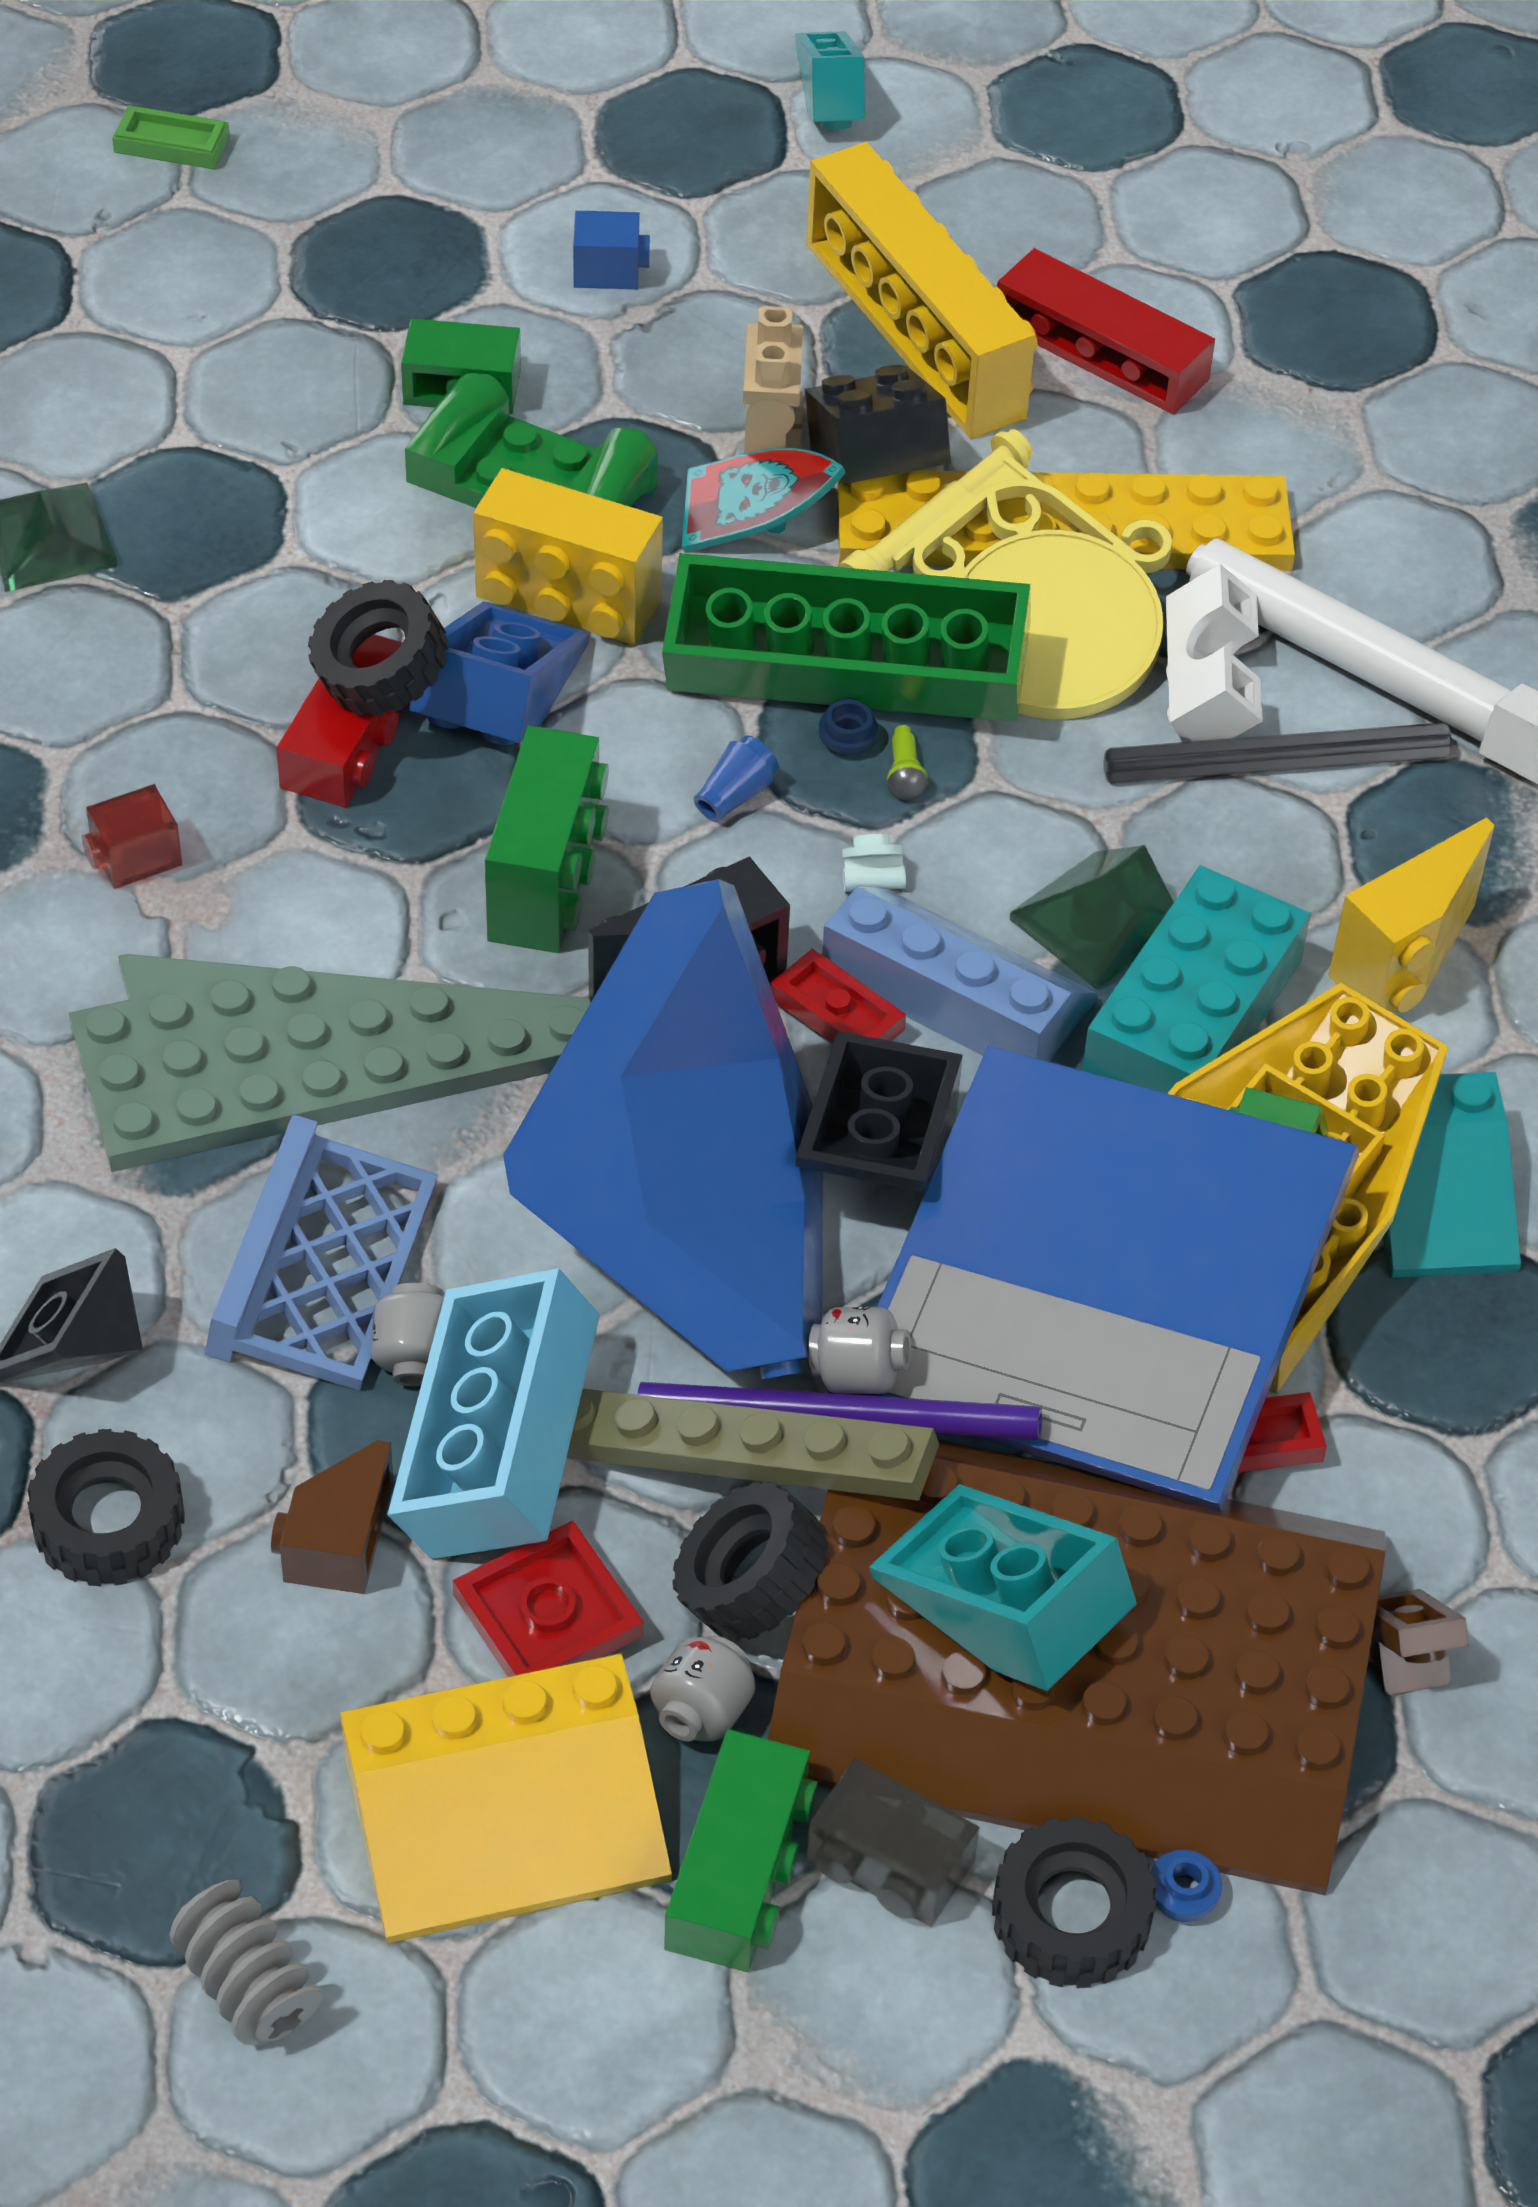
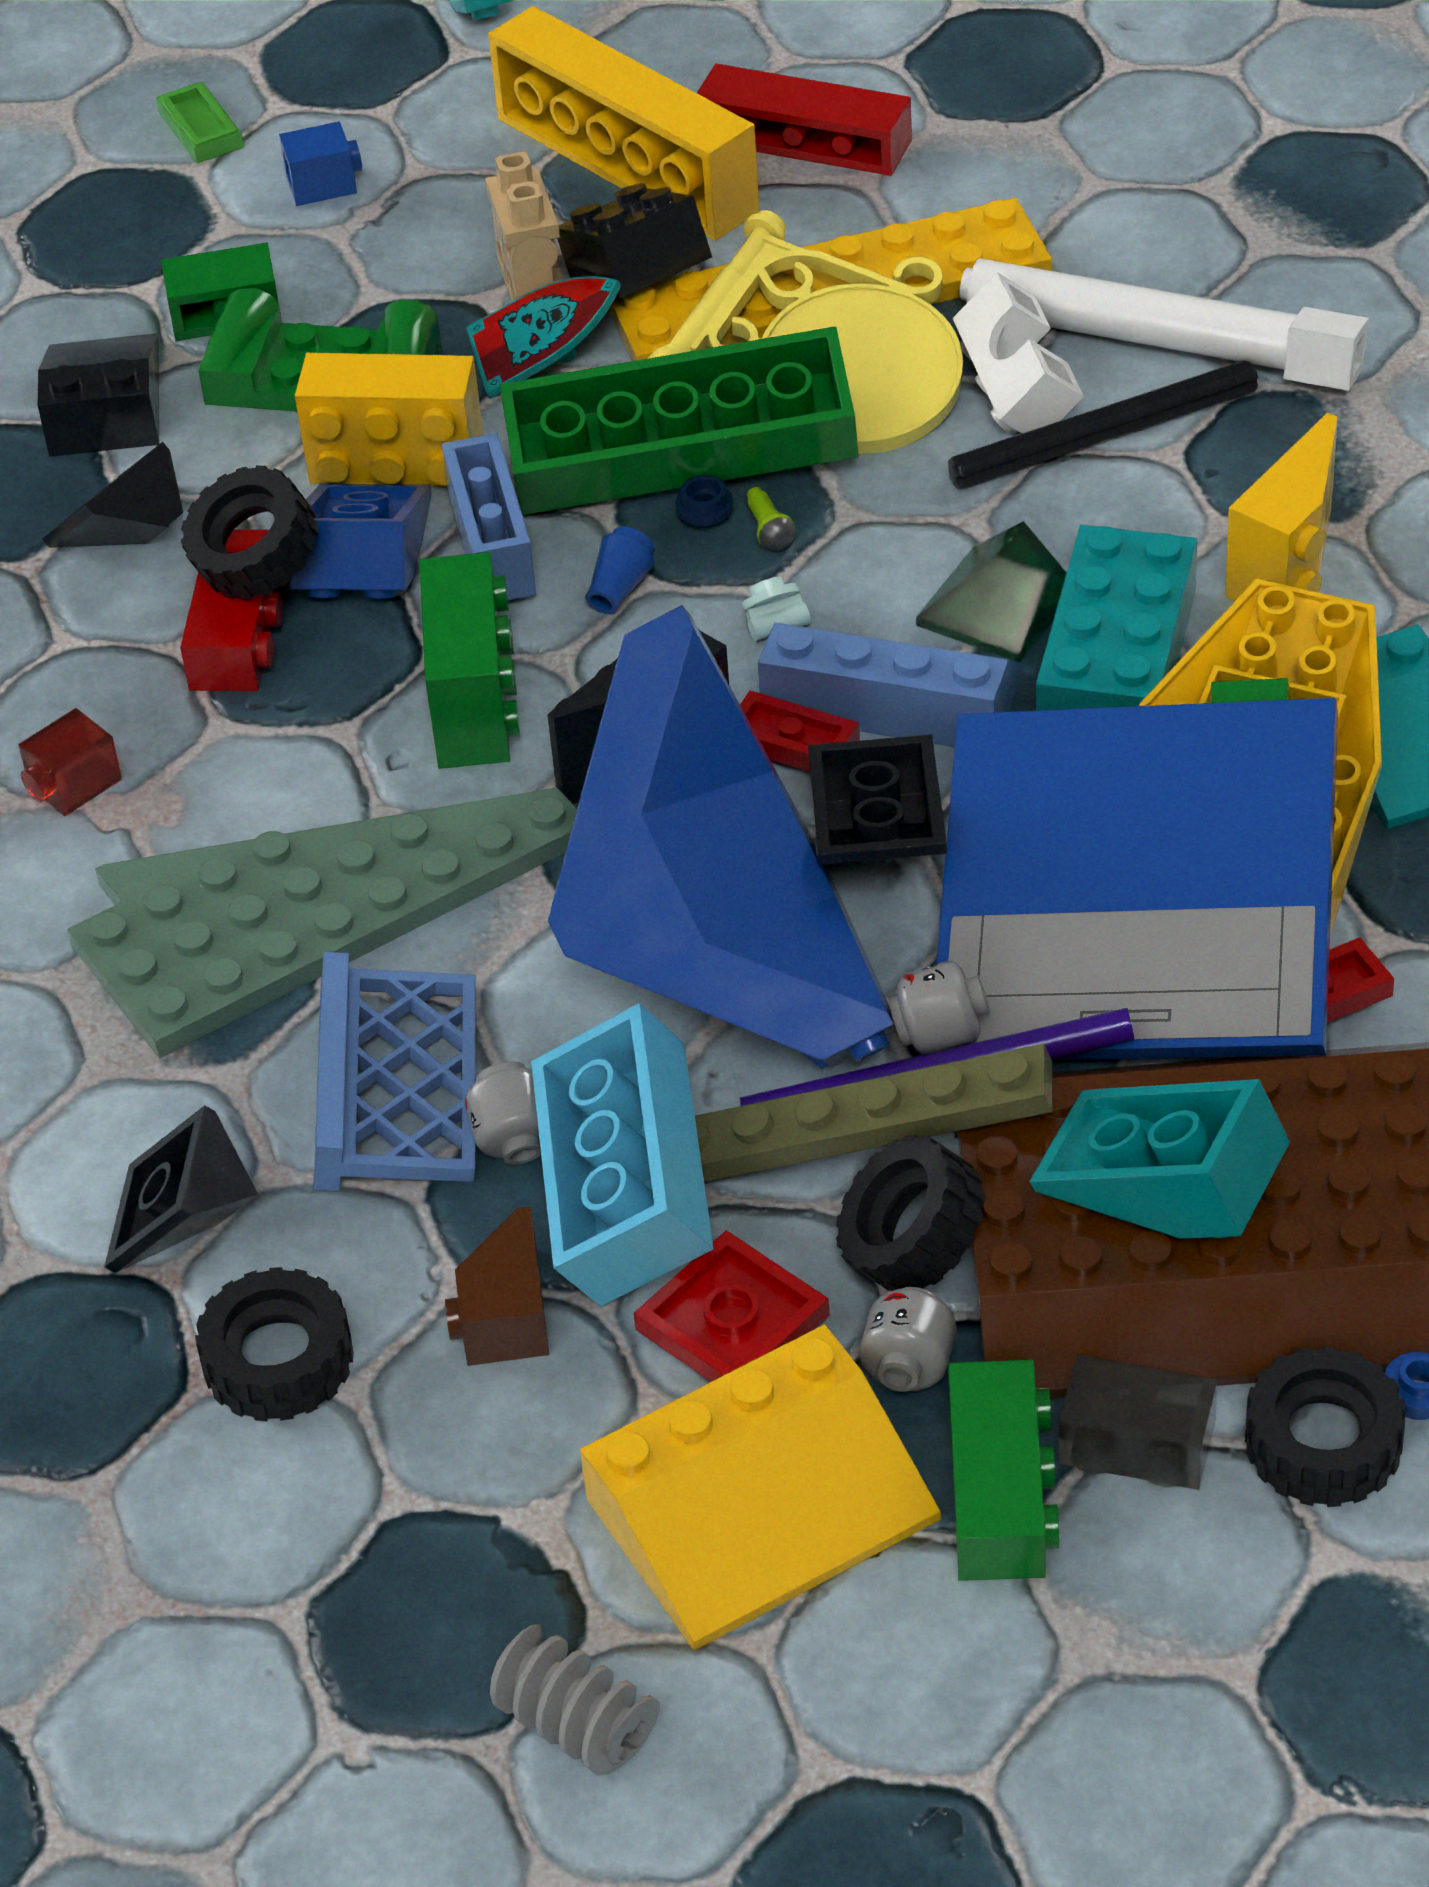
camera: 10 degrees left, 5 degrees down
none -> black slope [37,333,160,457]
none -> black slope [42,442,183,548]
none -> bright green tile [156,81,244,164]
none -> medium blue brick [441,433,537,601]

